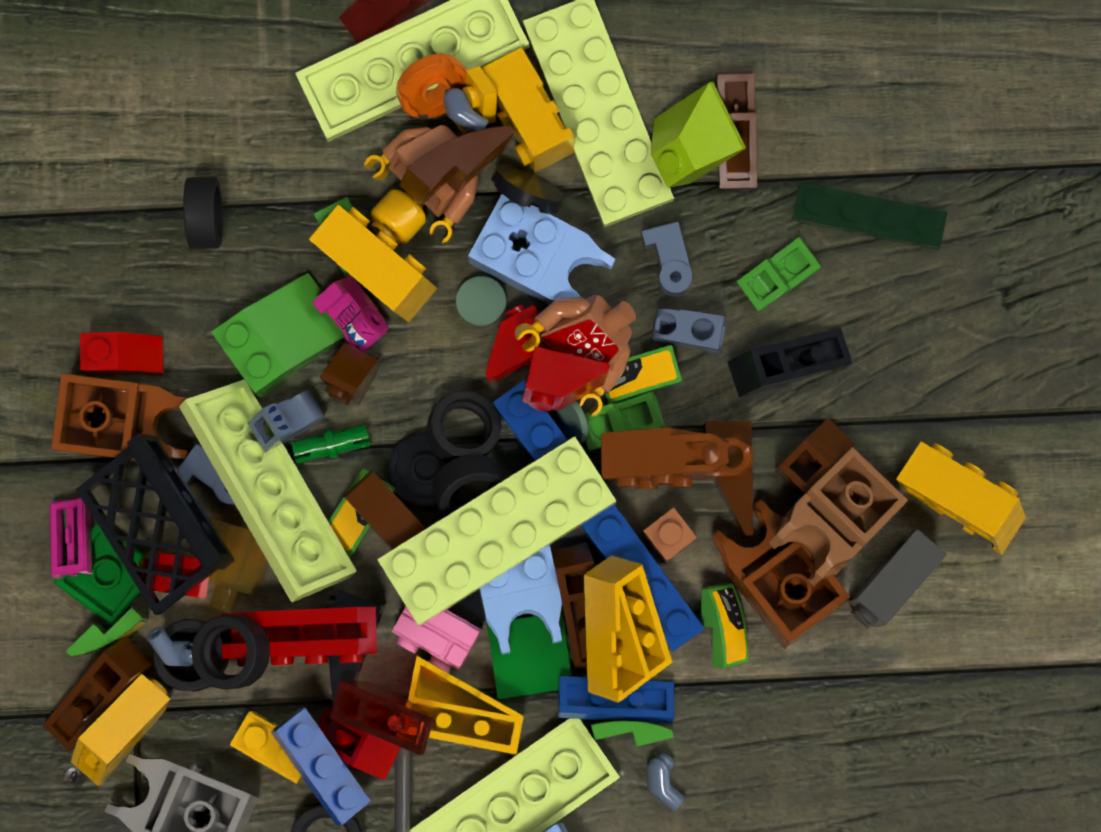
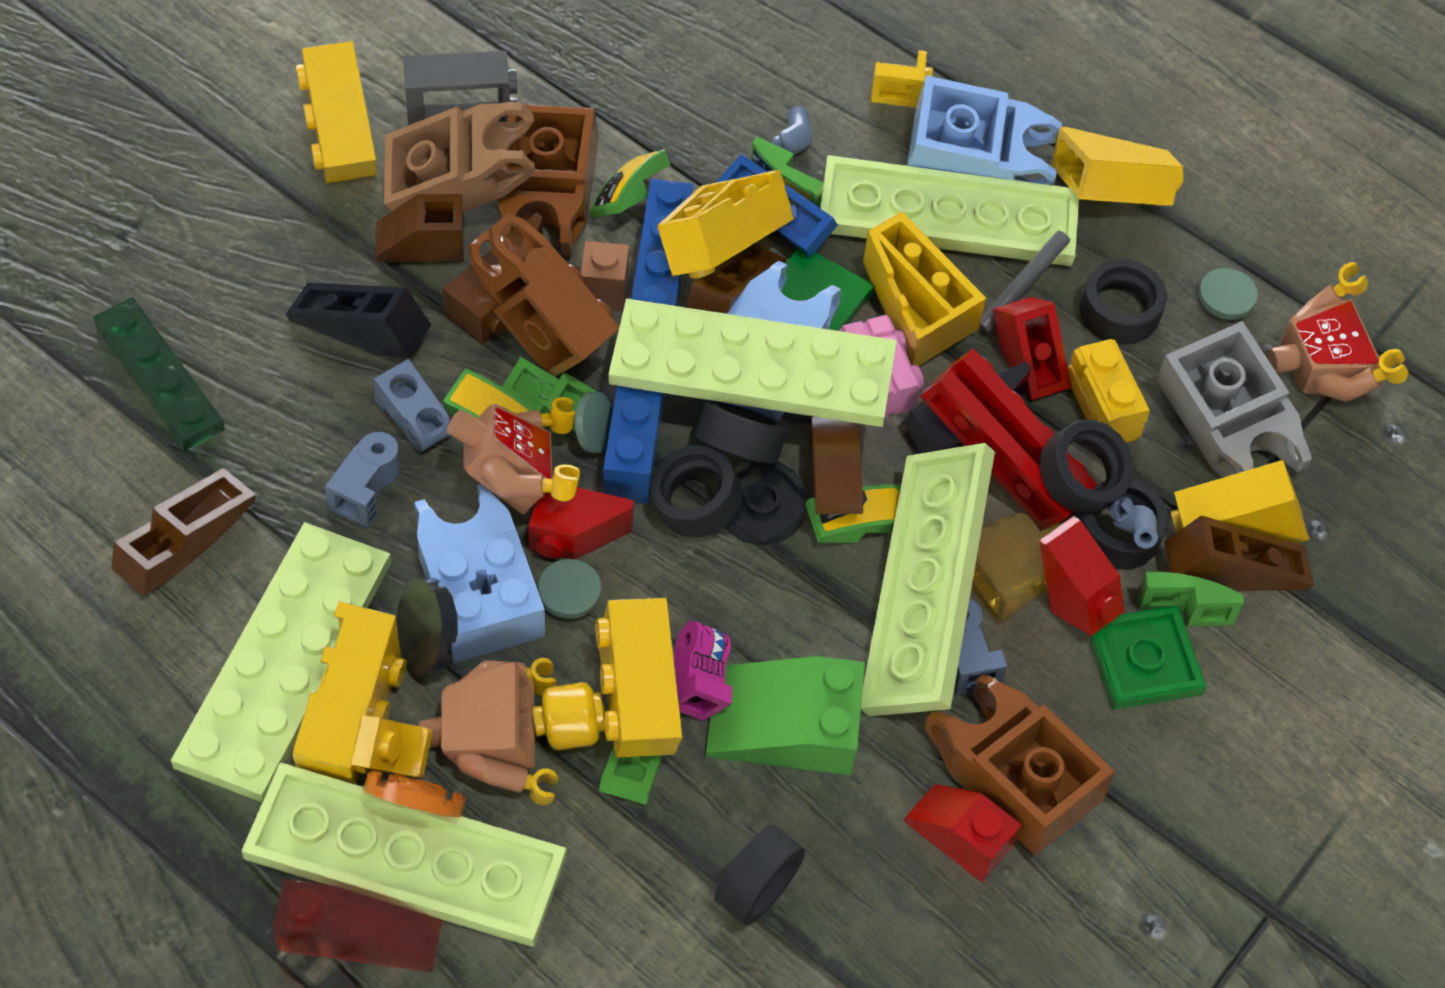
camera: 145 degrees left, 25 degrees down
dark pink tile [50,498,92,579] -> none
black fence [76,433,236,615] -> none
sand blue leg [247,390,325,452] -> none
plate [270,708,370,825] -> none
green pin [291,423,371,465] -> none
reddish brown slope [320,343,381,406] -> none
clear red slope [330,680,434,755] -> none
reddish brown slope [400,125,515,205] -> none
sand blue arm [443,88,489,132] -> none
red slope [522,346,610,412] -> none
lime slope [651,82,746,188] -> none
bright green slope [737,237,823,312] -> none

